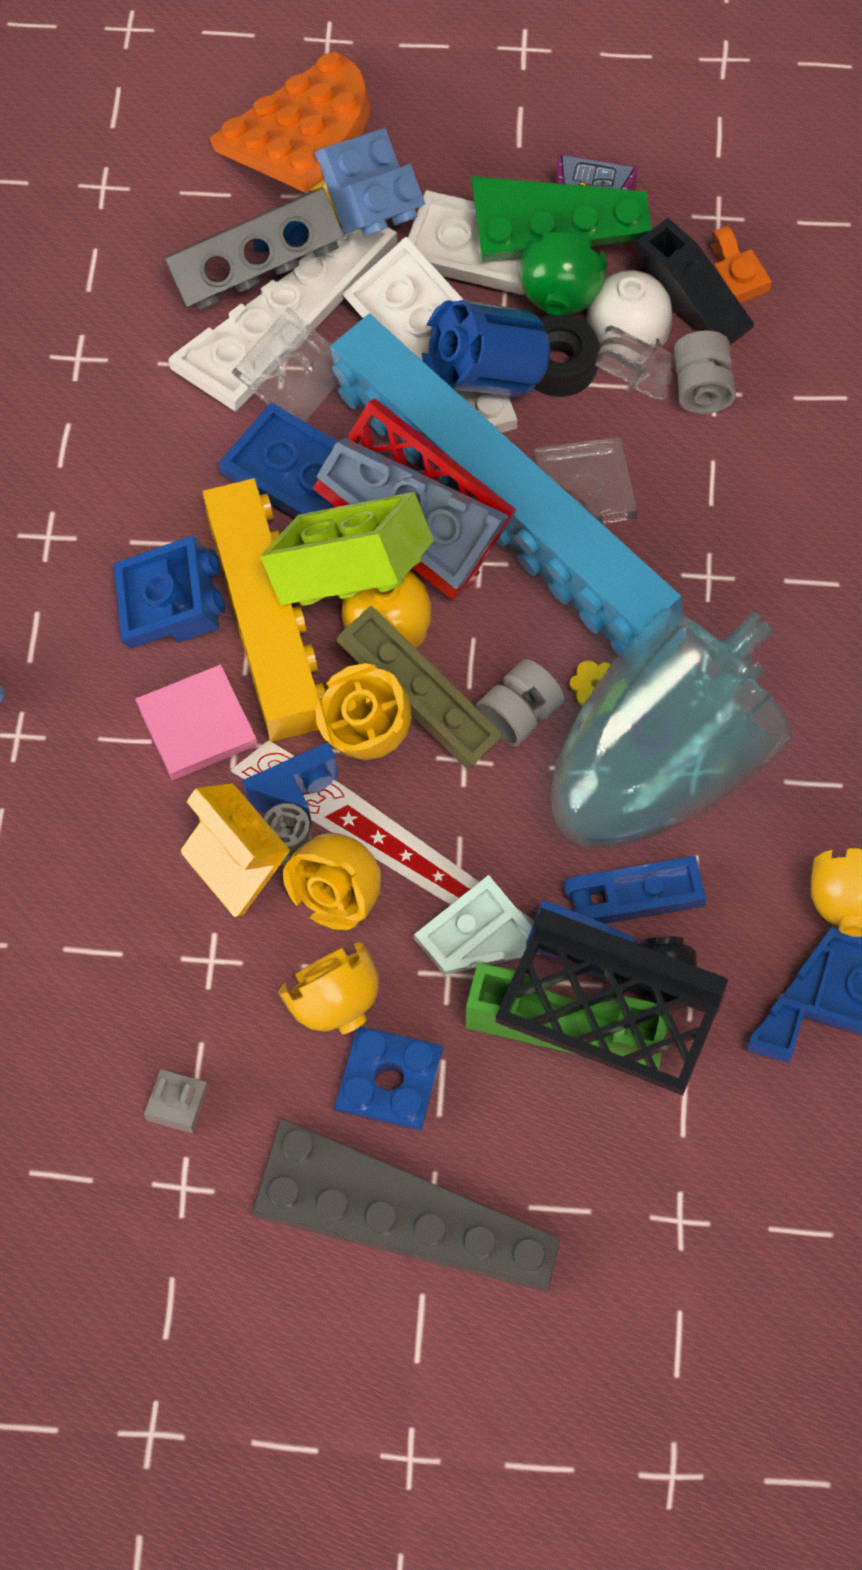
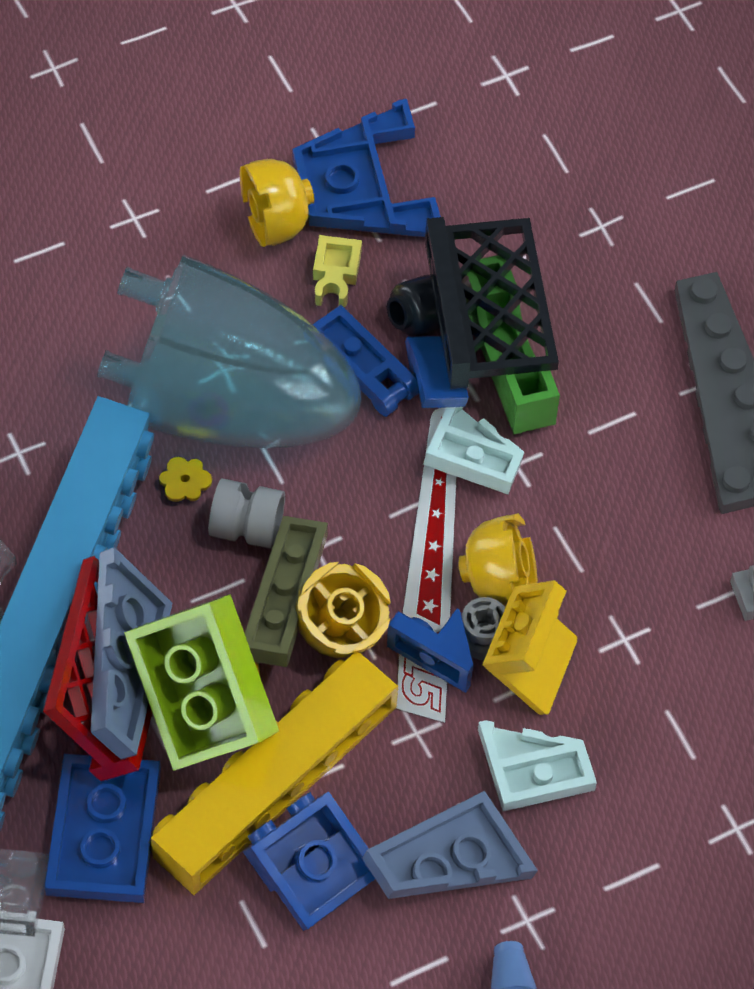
camera: 125 degrees left, 5 degrees down
bright pink tile [136,664,258,781] -> none
yellow cylinder [278,942,379,1034] -> none
blue piece [335,1026,444,1131] -> none
none -> light yellow plate [313,235,362,308]
none -> sand blue wing [362,791,538,899]
none -> light aqua wing [478,720,597,811]

